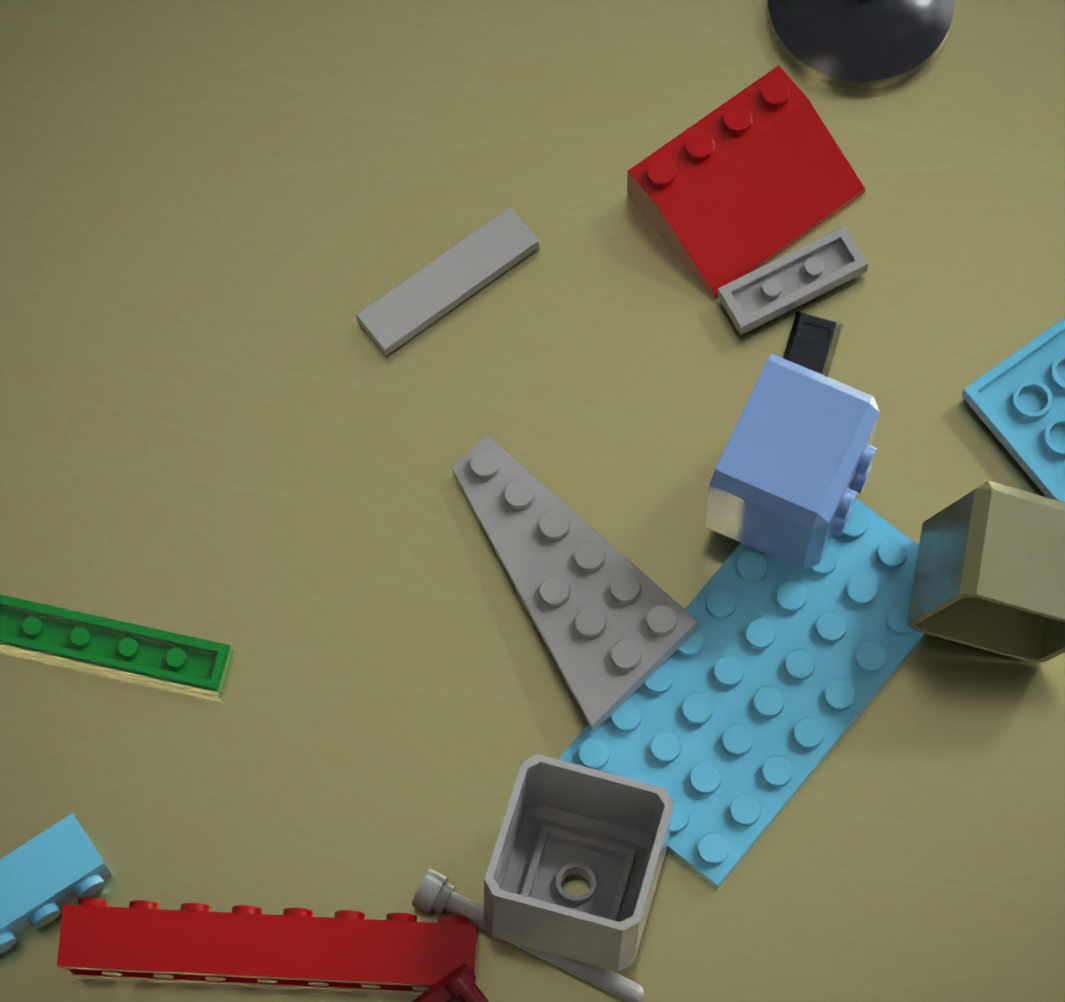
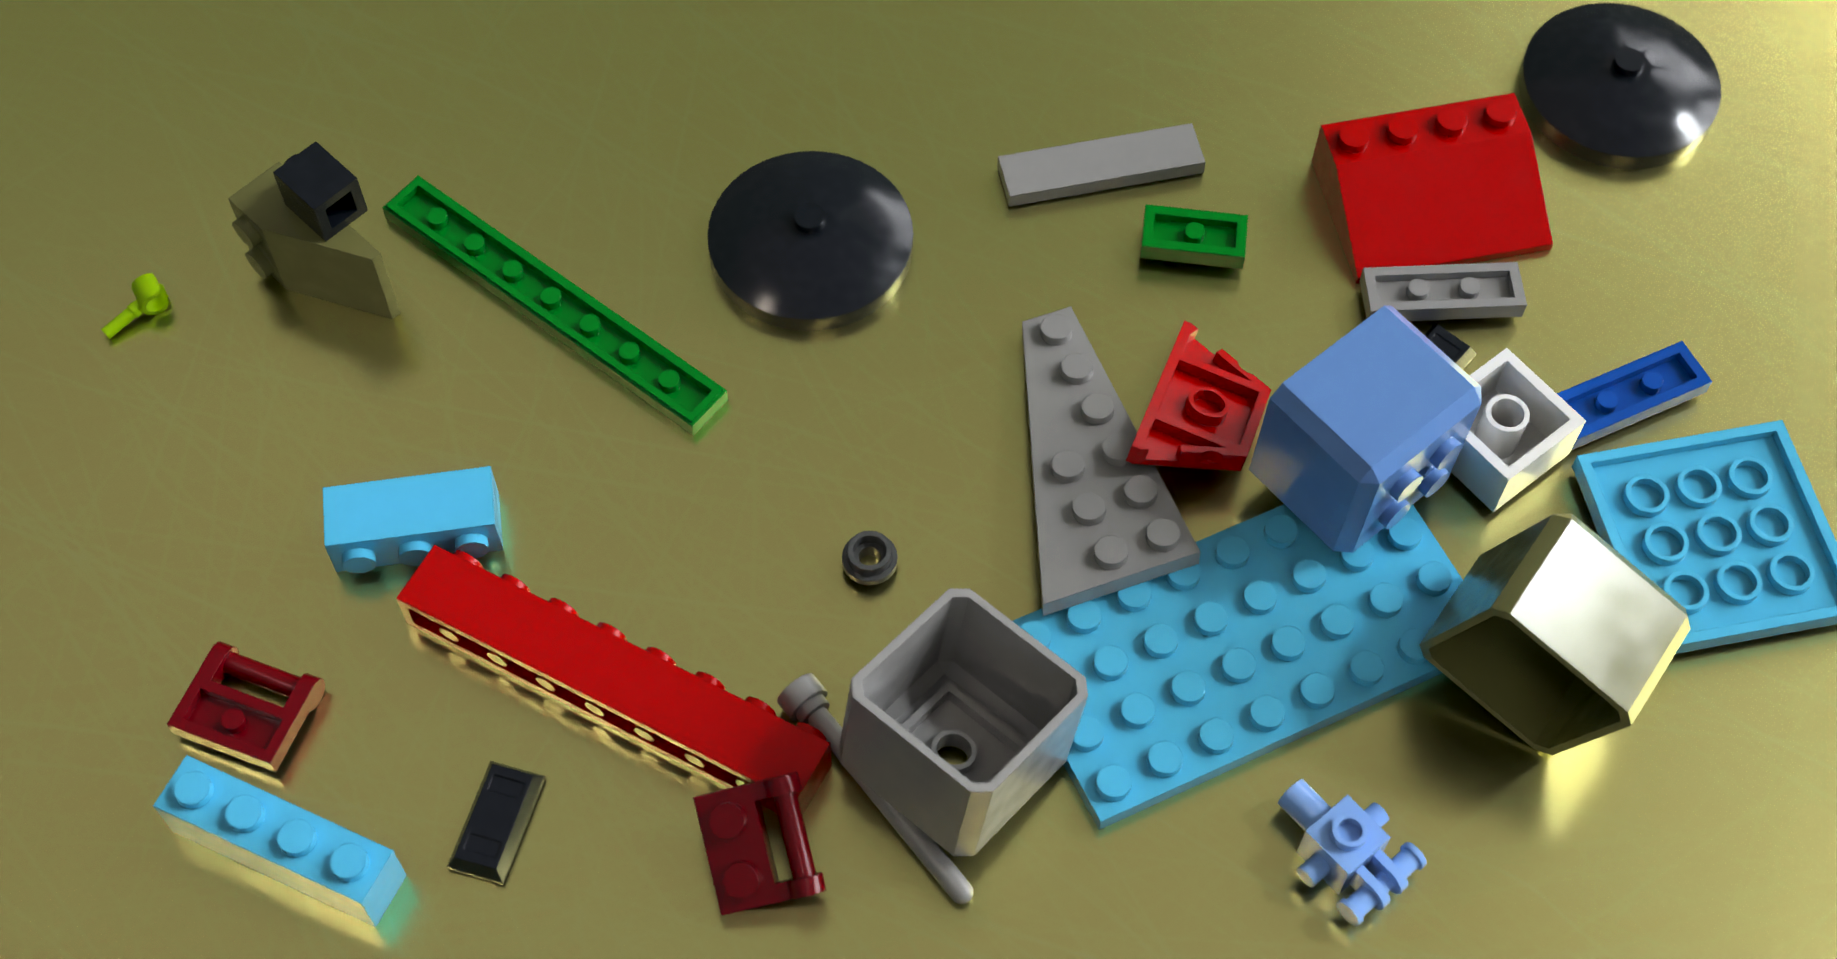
camera: 20 degrees right, 10 degrees down
none -> black dish [707,151,913,331]
none -> dark grey plate [842,531,898,585]
none -> red wing [1125,320,1271,471]
none -> green plate [1140,204,1248,269]
none -> light blue piece [1278,779,1427,926]
none -> white brick [1451,348,1586,512]
none -> blue plate [1557,341,1713,450]

